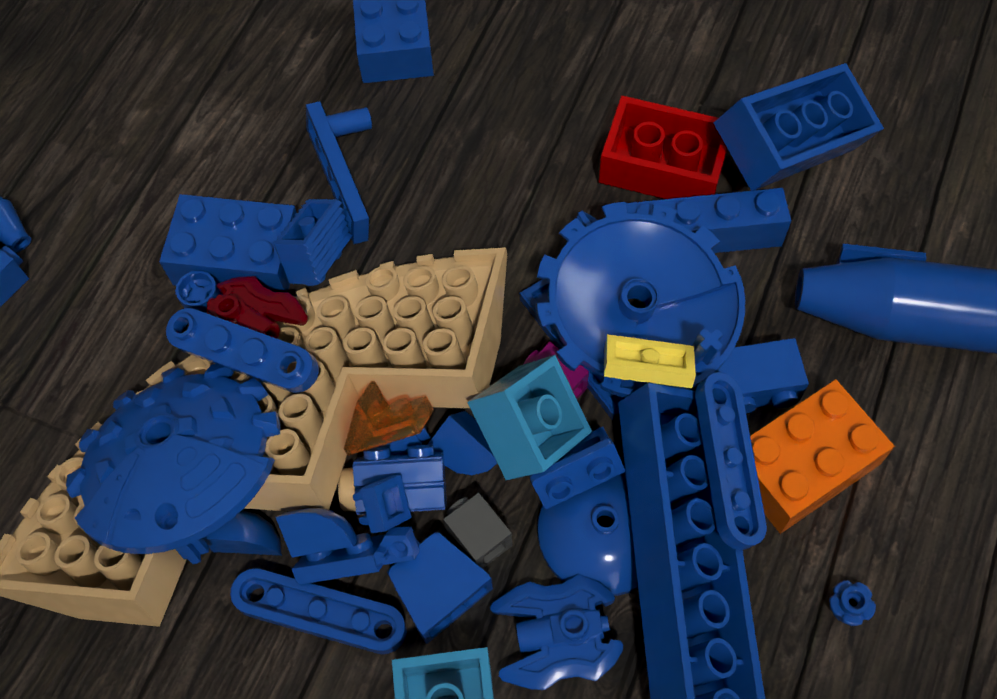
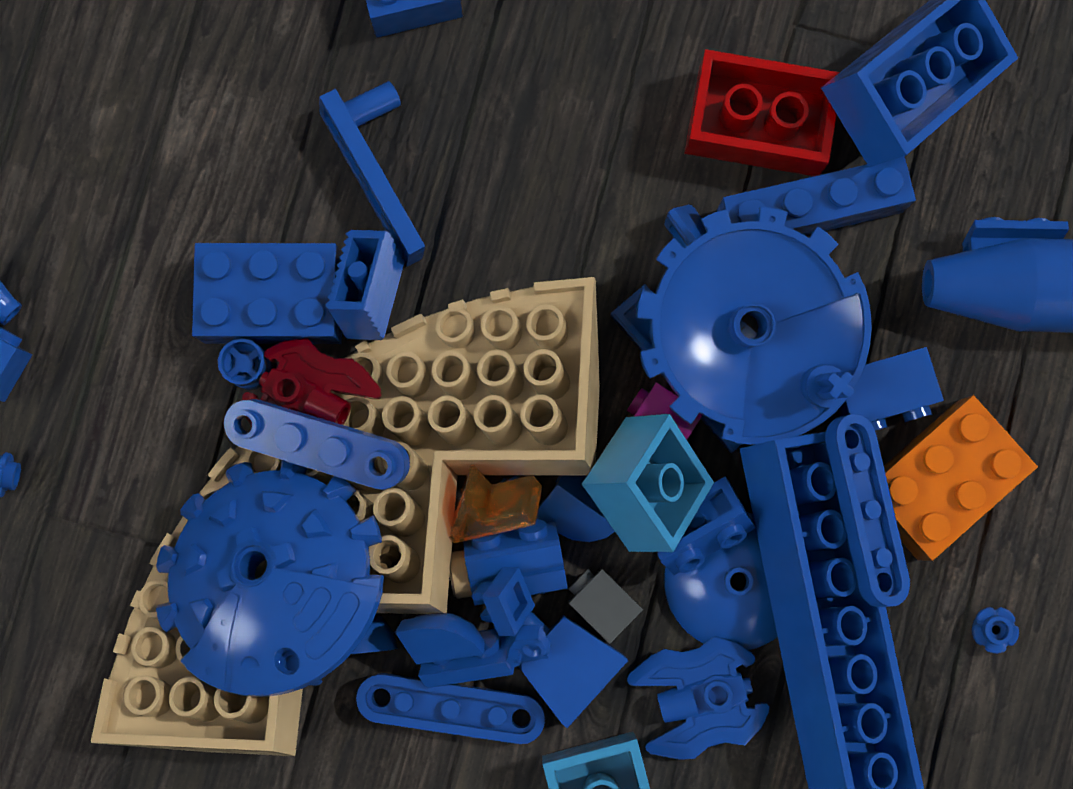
camera: 10 degrees left, 20 degrees up
light yellow plate [604,334,696,389] -> none

